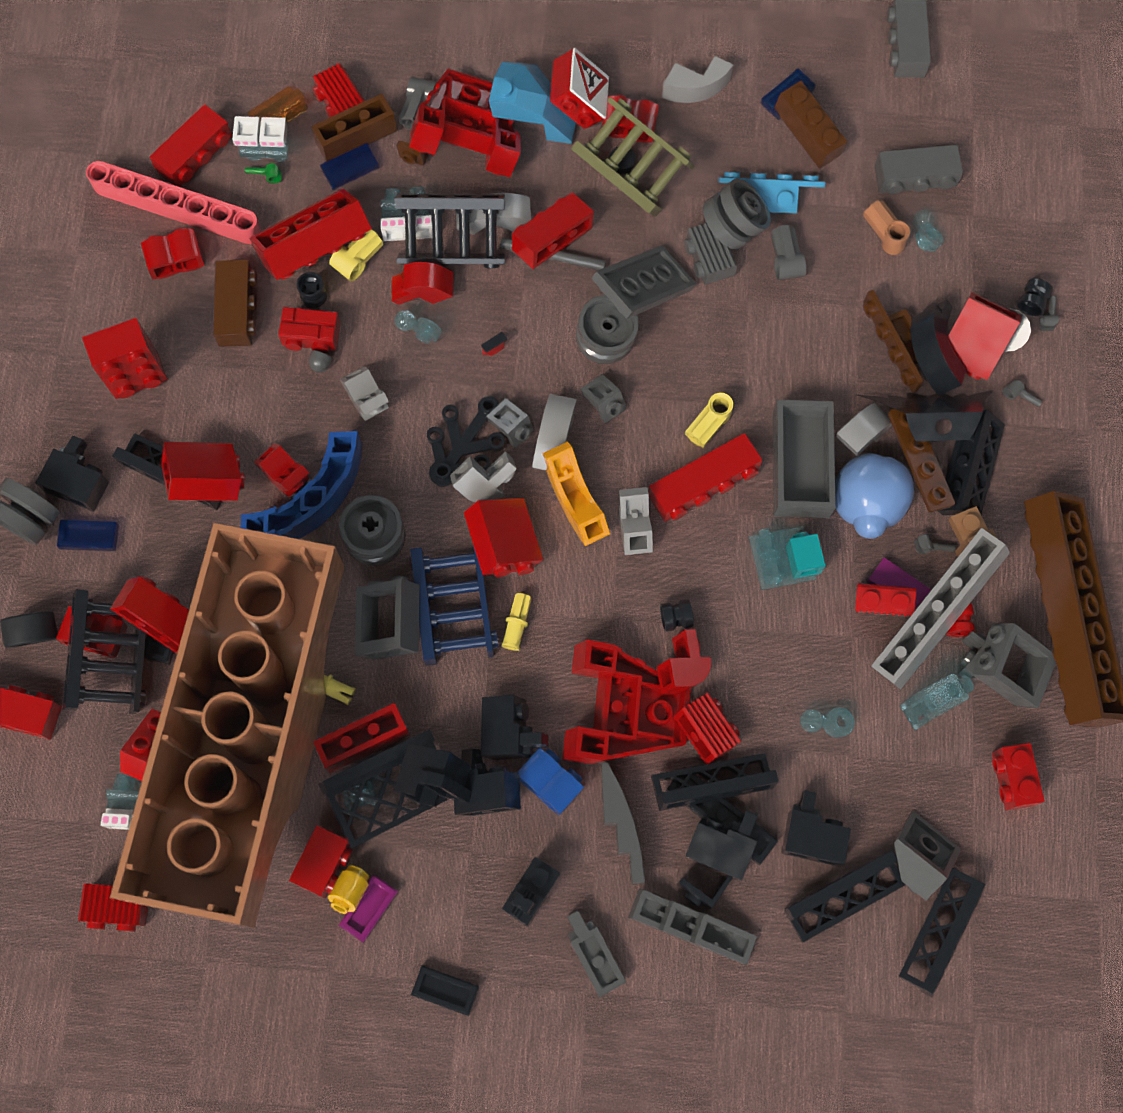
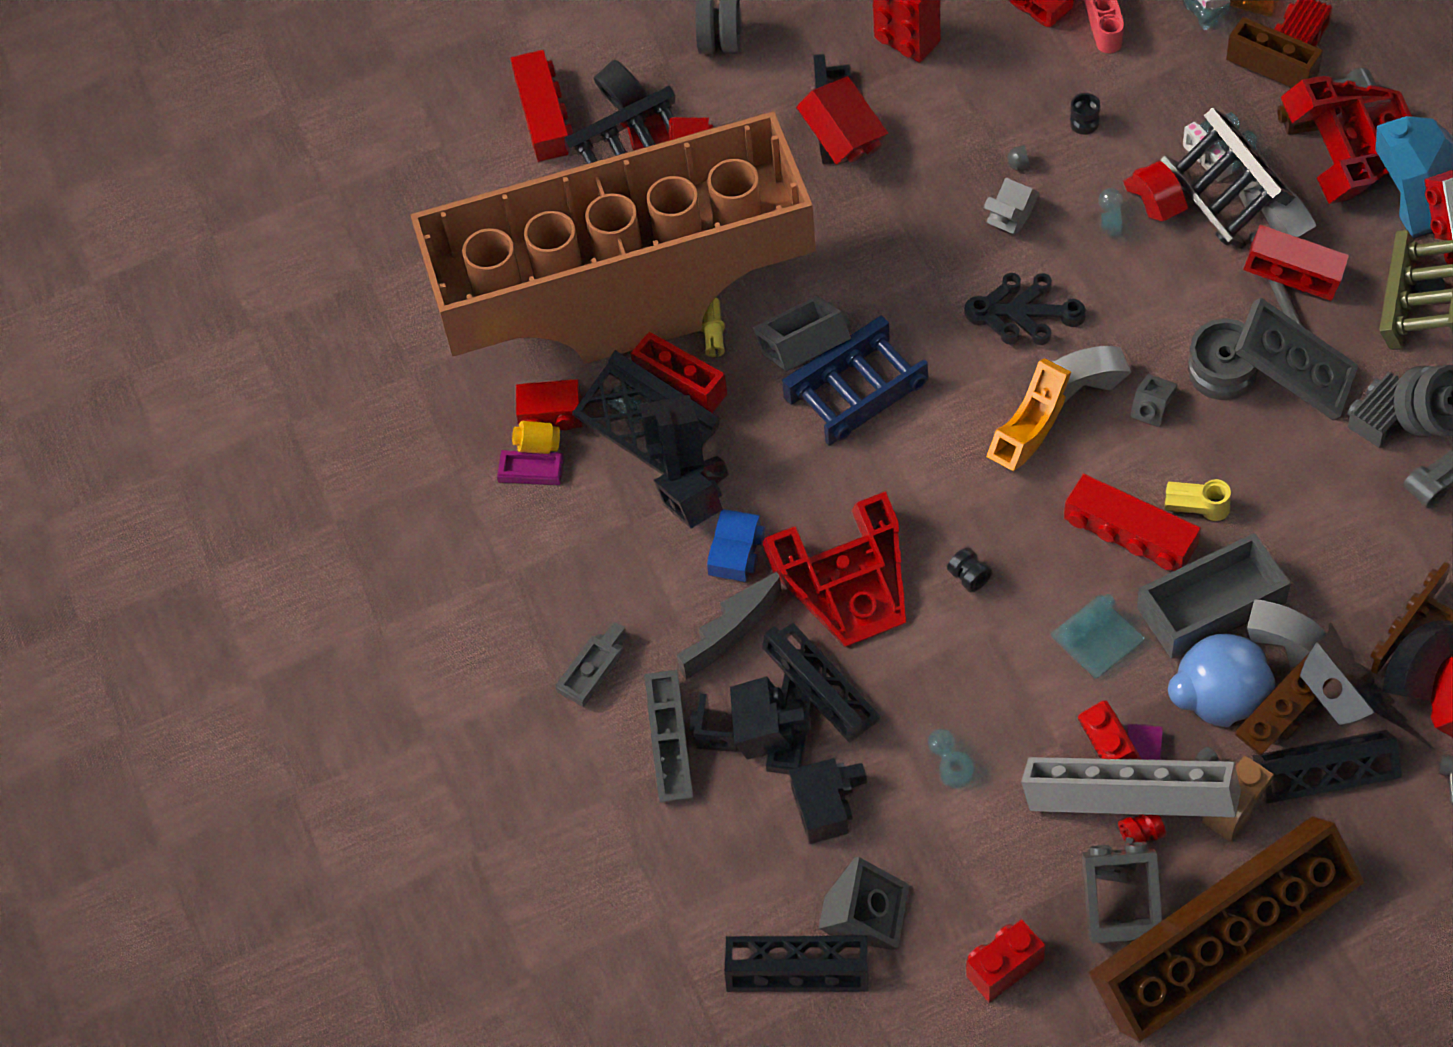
camera: 70 degrees right, 15 degrees down
black hinge [35,435,109,512] -> none
clear blue tile [57,520,119,551] -> none
red brick [78,883,148,932] -> none
reddish brown brick [213,260,257,347] -> none
blue brick [241,431,363,539] -> none
green hand [245,163,281,184] -> none
red brick [249,189,372,280] -> none
red brick [254,443,310,497] -> none
red brick [278,307,341,353] -> none
clear blue tile [320,143,379,190] -> none
light yellow piece [329,229,383,281] -> none
dark grey wheel [339,495,406,566] -> none
black tile [411,965,479,1016] -> none
light grey brick [450,451,517,503] -> none
red brick [463,498,543,577] -> none
black piece [481,332,508,356] -> none
black hinge [481,695,549,760] -> none
dark grey bracket [486,398,534,447] -> none
light yellow axle [501,593,531,651] -> none
black hinge [502,857,561,927] -> none
light grey brick [618,487,653,555] -> none
red brick [657,629,711,695] -> none
red brick [674,692,742,764] -> none
black fence [784,850,906,943] -> none
teal brick [786,532,825,579] -> none
clear light blue torso [900,673,974,731] -> none

